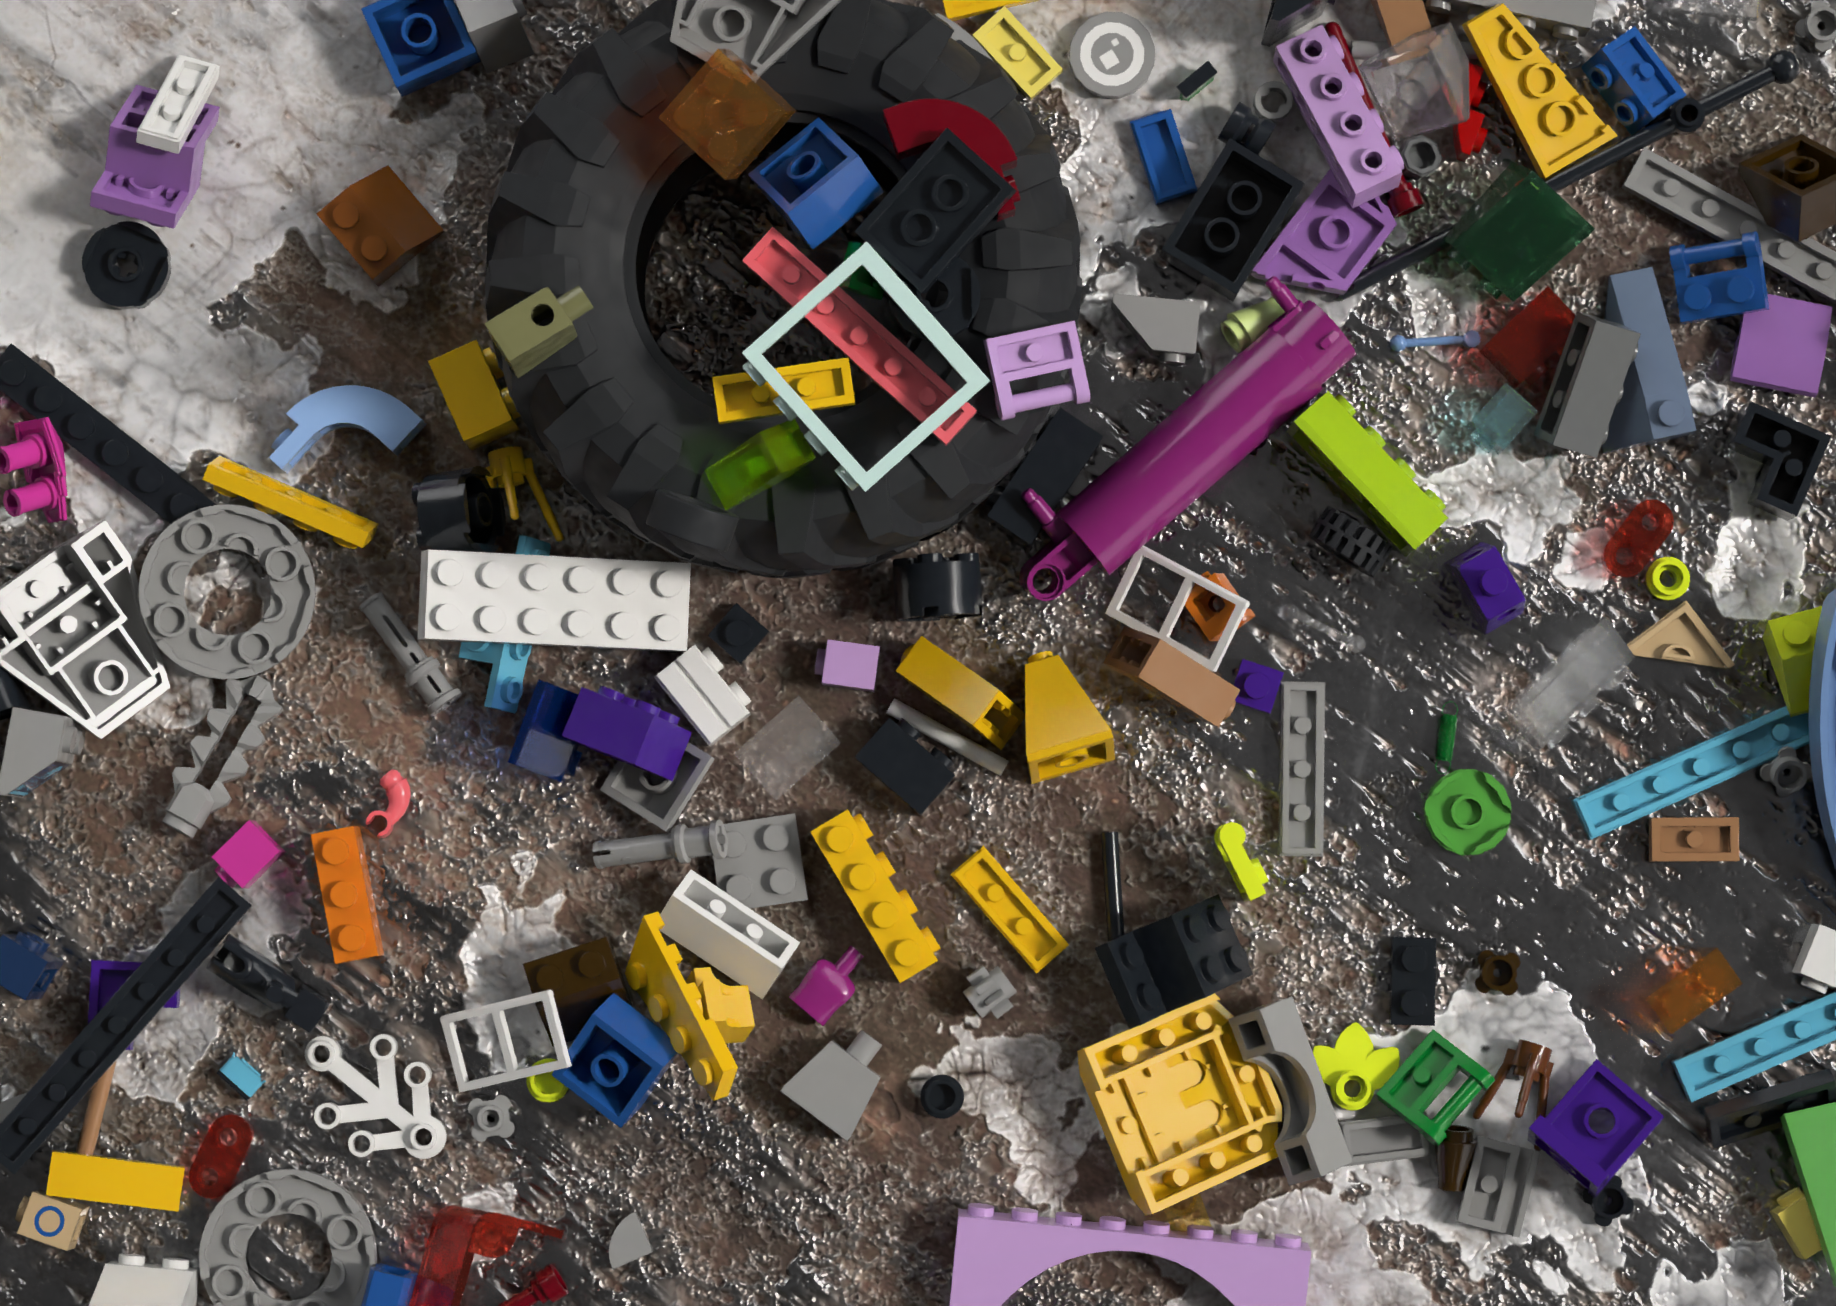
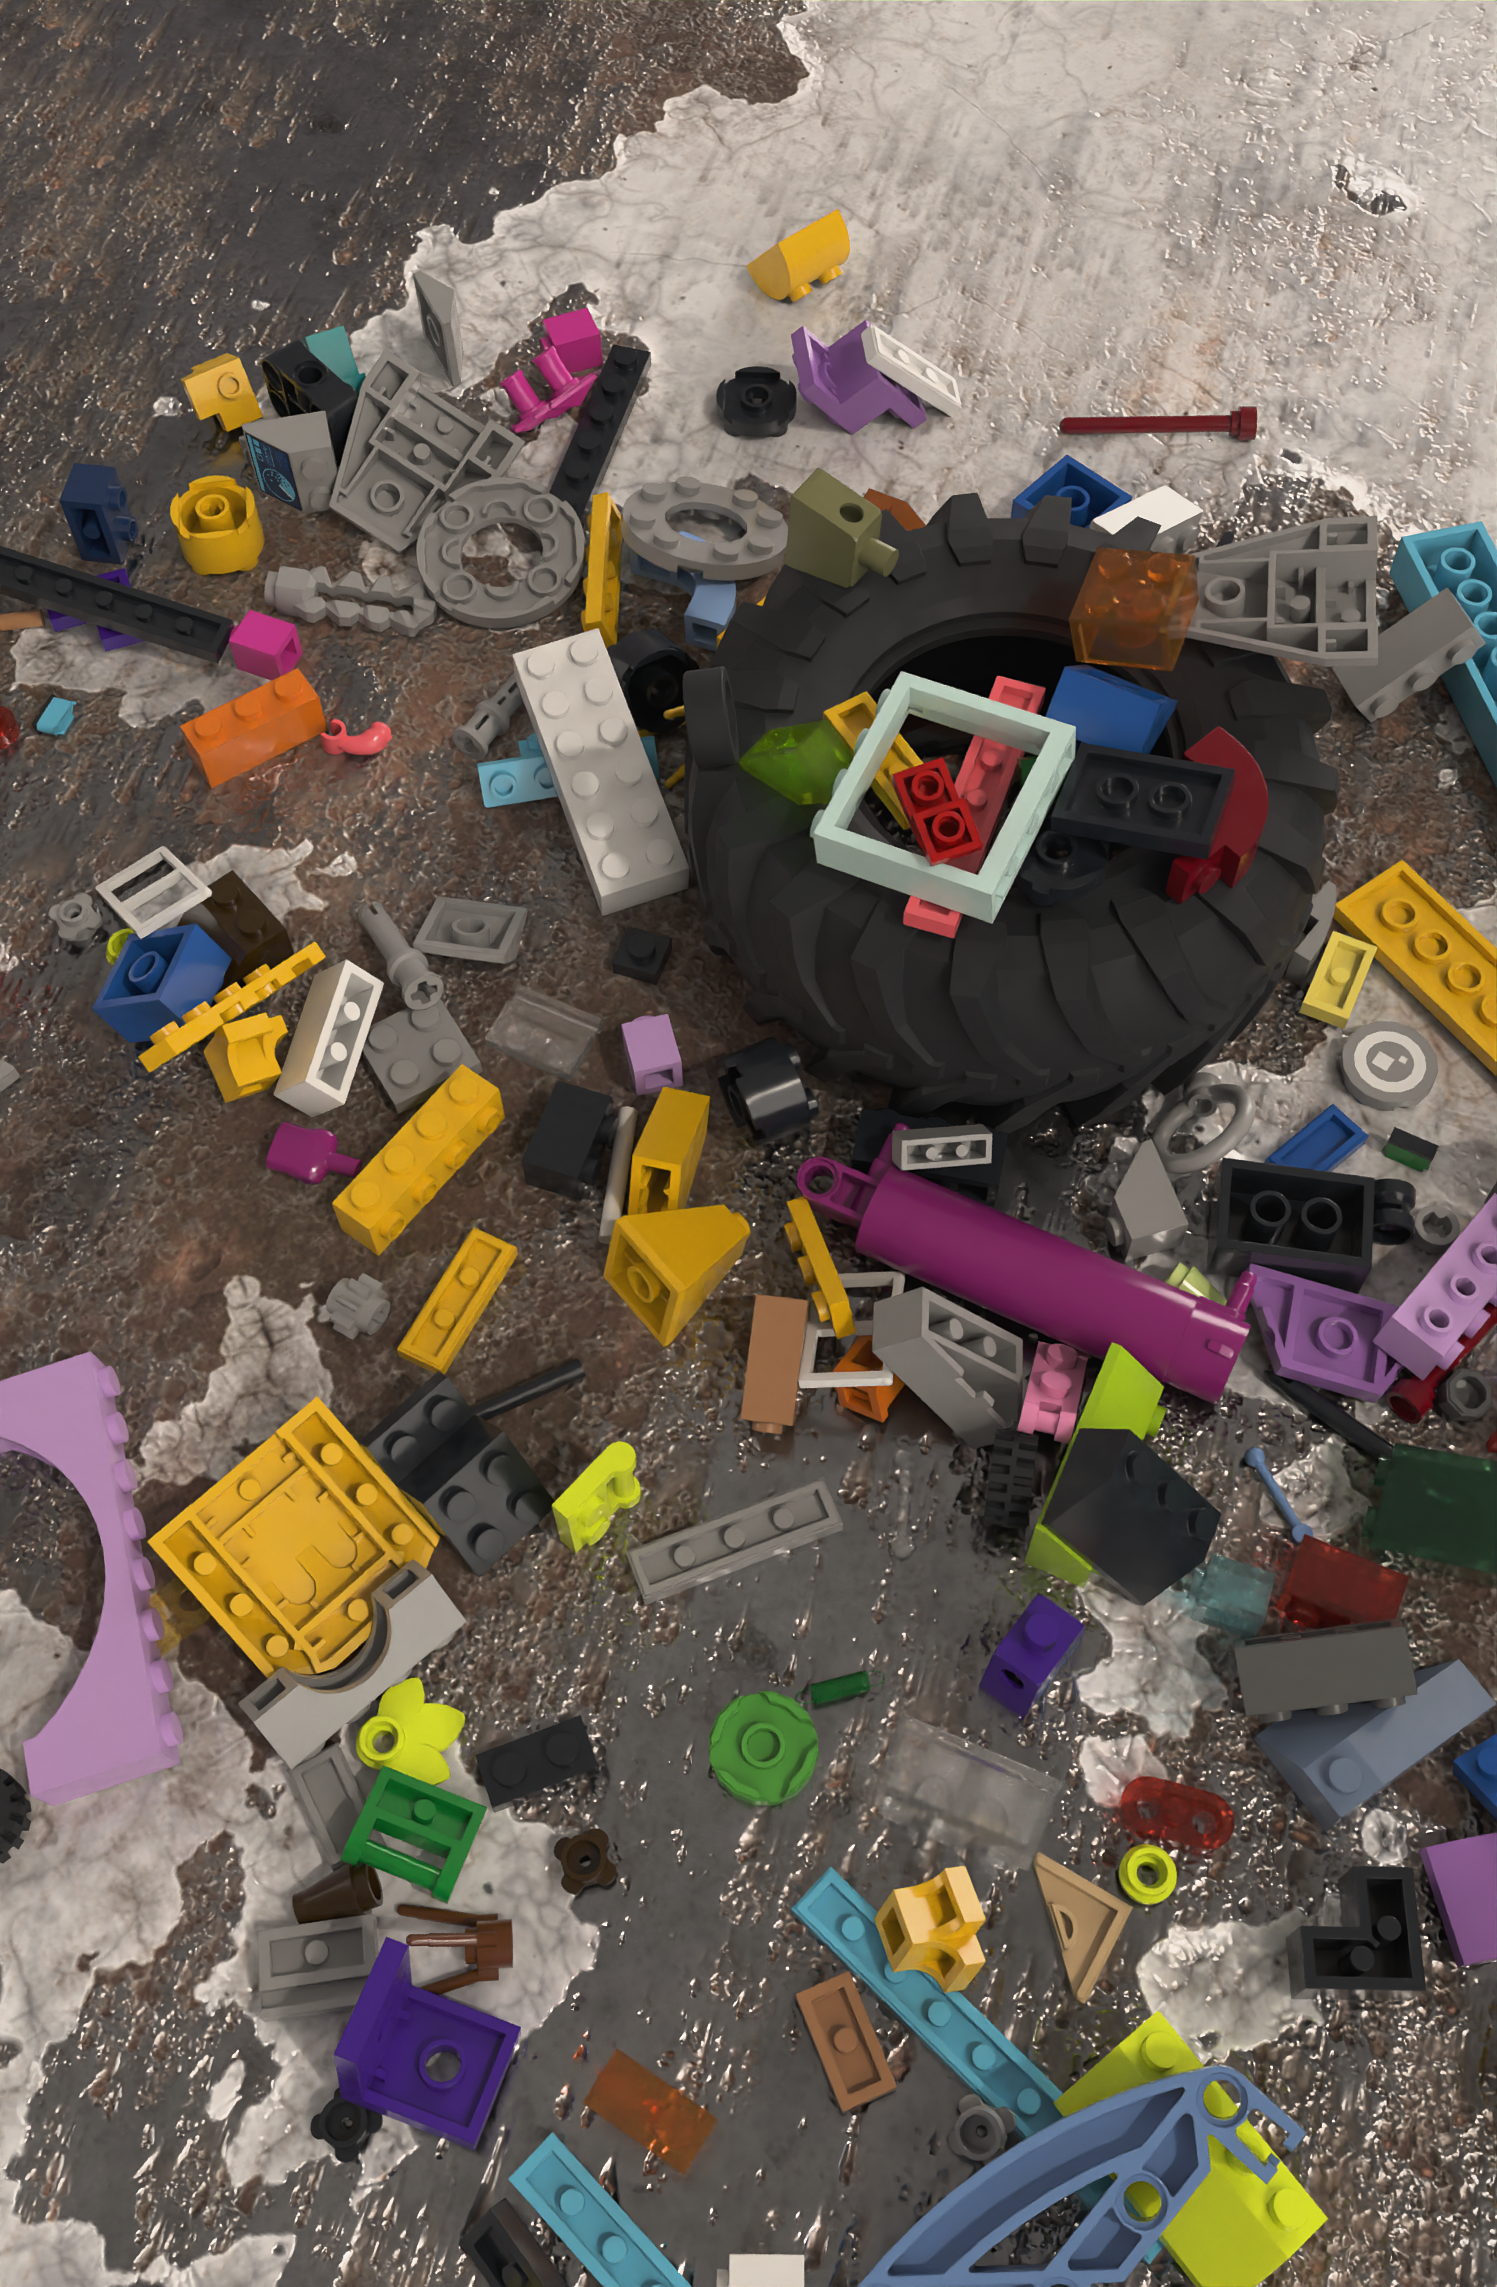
camera: 70 degrees right, 25 degrees down
black piece [206,933,329,1033] -> none
white plant [305,1034,447,1159] -> none
clear blue slope [508,679,583,783] -> none
dark purple brick [562,685,692,781] -> none
white brick [654,645,751,747] -> none
light grey torso [780,1030,882,1141] -> none
black plate [920,1074,964,1119] -> none
lavender plate [983,320,1090,421] -> none
dark purple plate [1233,659,1284,714] -> none
none -> yellow brick [170,475,265,575]
none -> light grey plate [620,476,788,580]
none -> yellow plate [783,1196,856,1339]
none -> light grey wedge [872,1287,1023,1449]
none -> yellow brick [874,1866,986,1993]
none -> red slope [891,757,983,867]
none -> light grey piece [892,1124,992,1171]
none -> bright pink plate [1017,1341,1089,1444]
none -> black slope [1041,1428,1221,1606]
none -> light grey piece [1150,1072,1256,1174]

